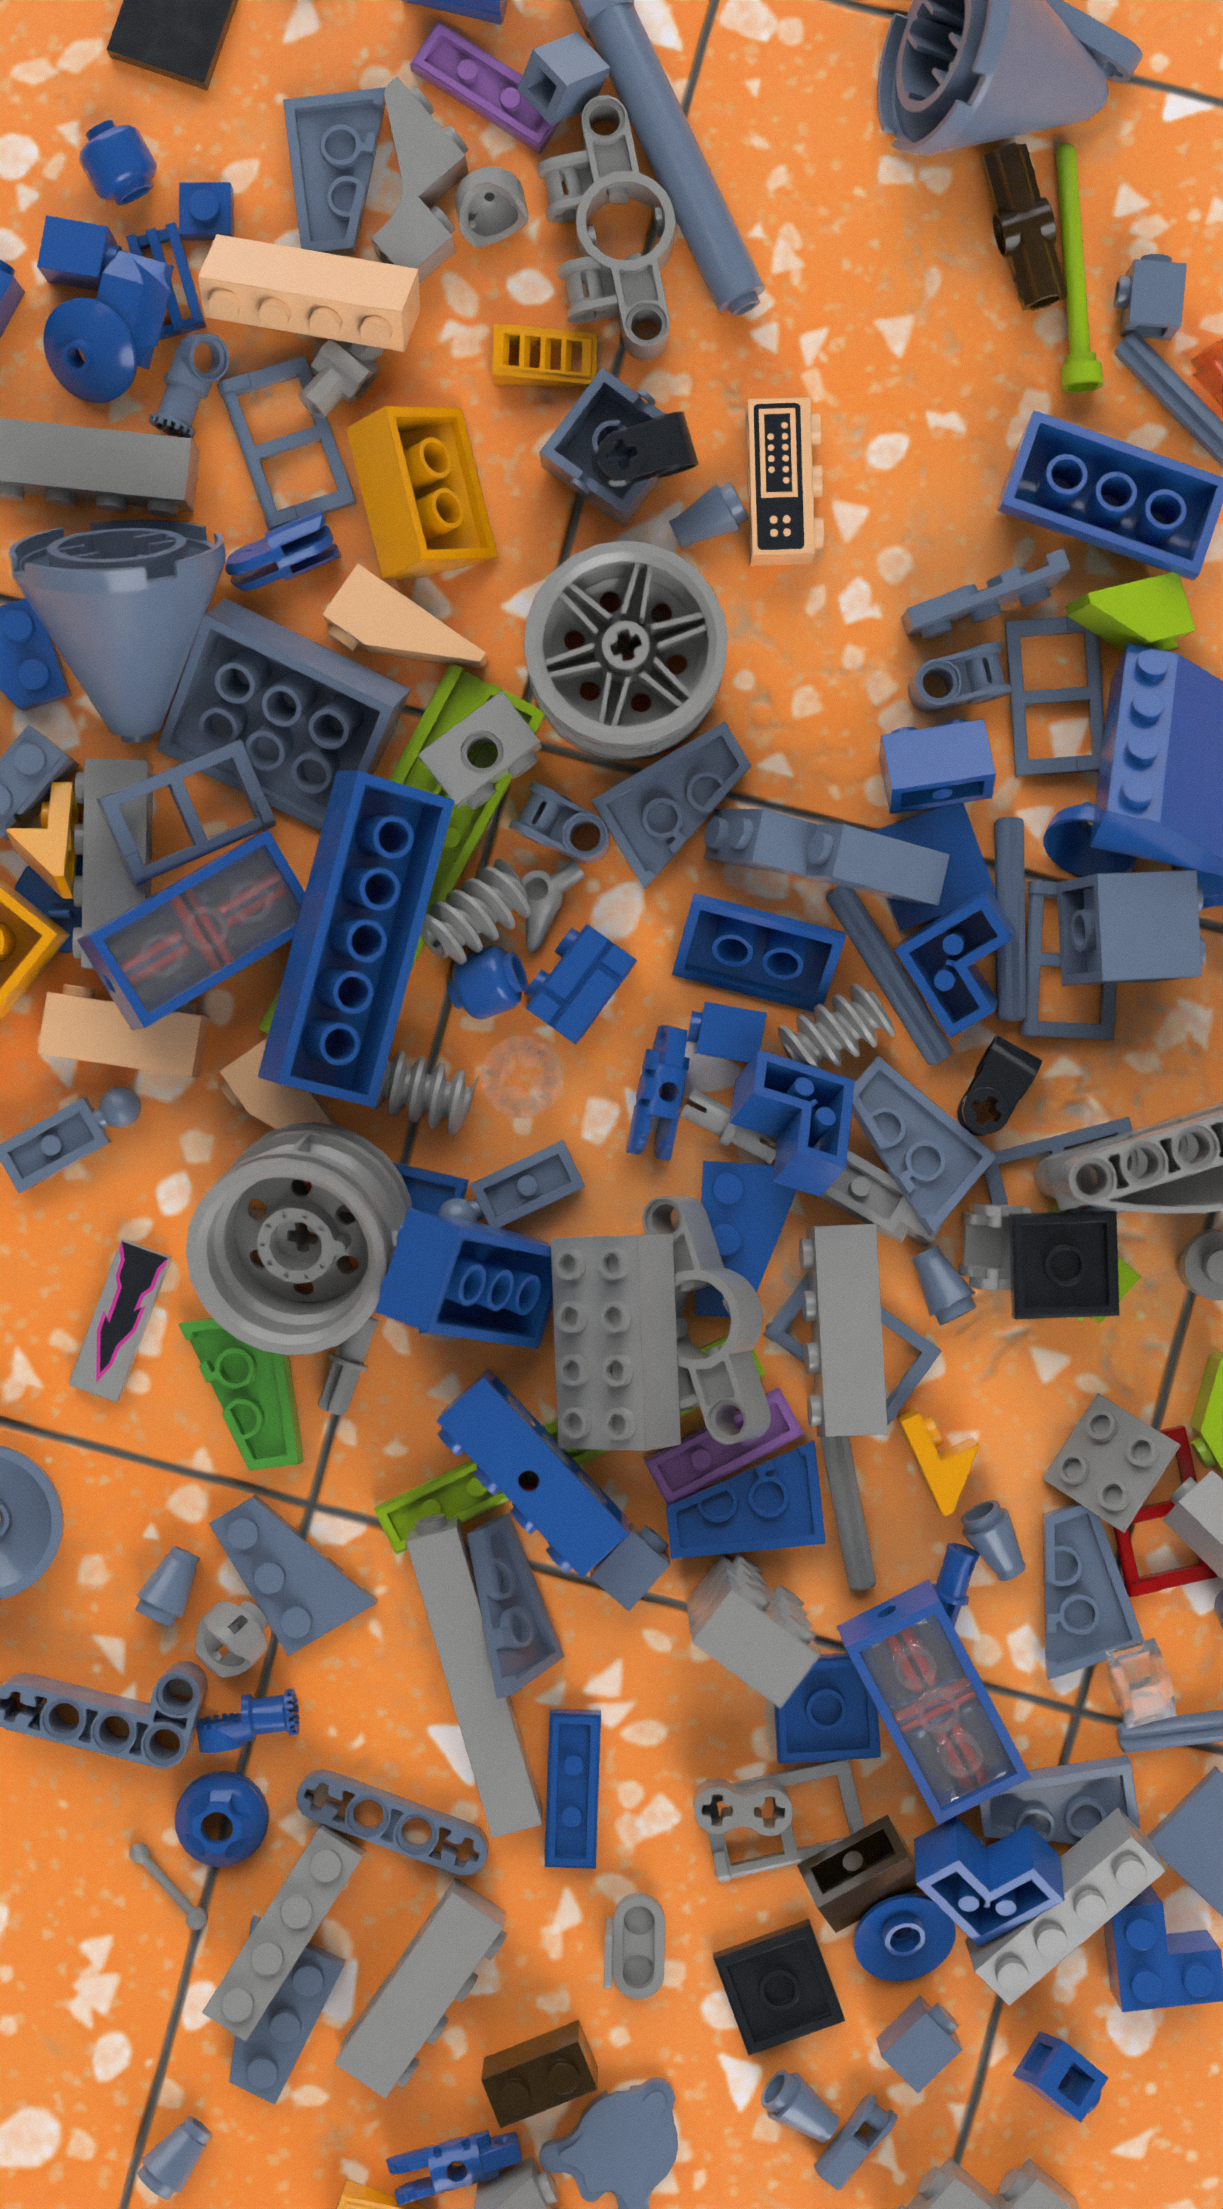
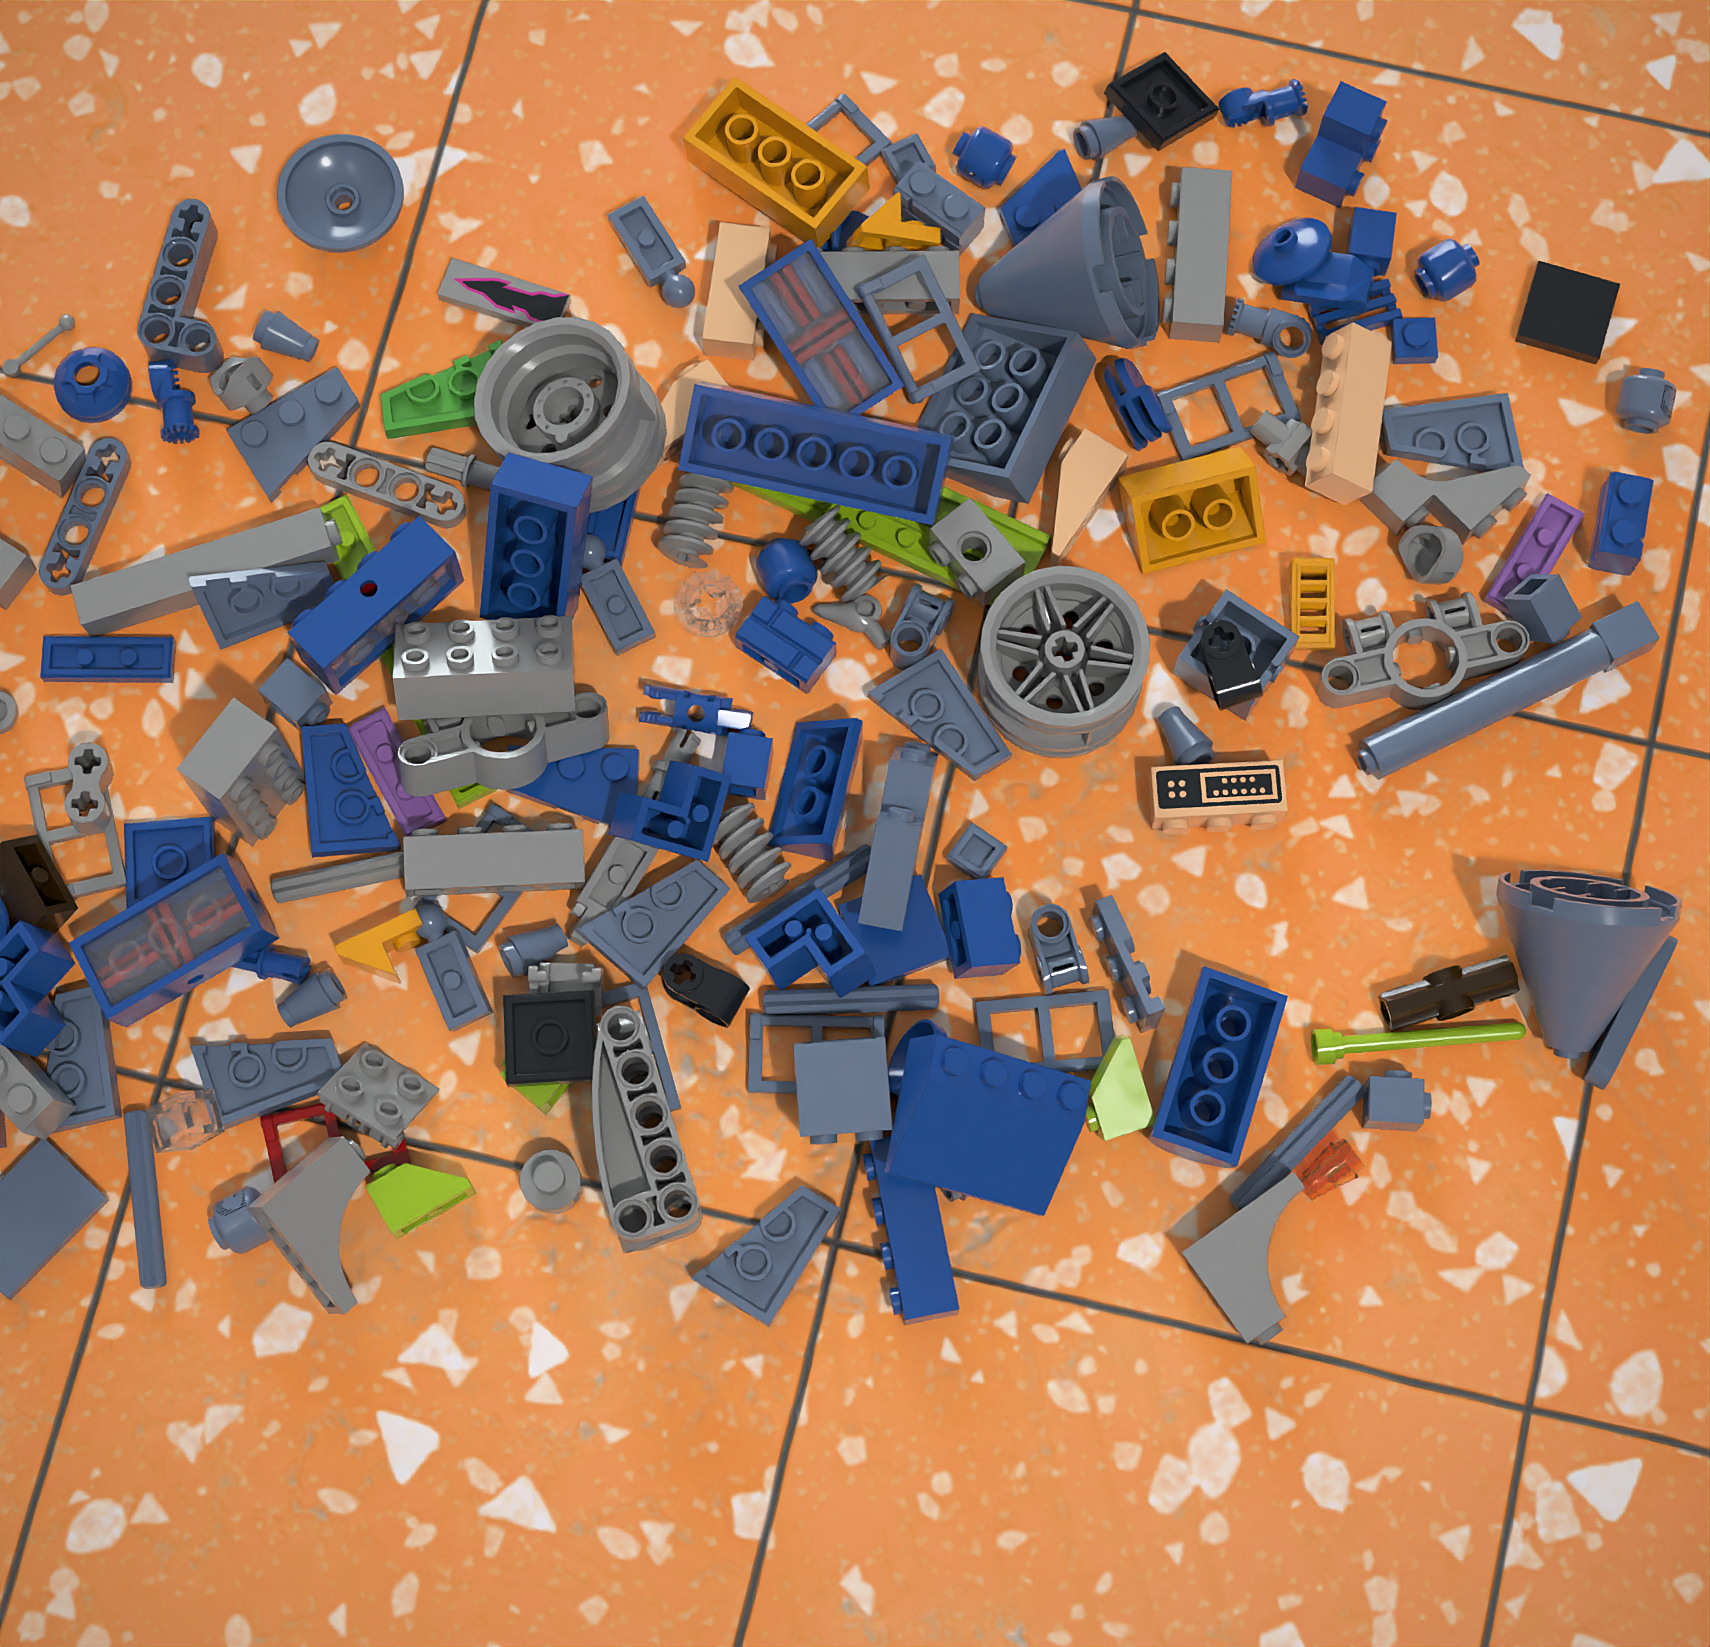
camera: 85 degrees right, 15 degrees down
none -> light grey beam [308,442,467,529]
none -> sand blue plate [415,903,494,1031]
none -> sand blue tile [946,822,1008,880]

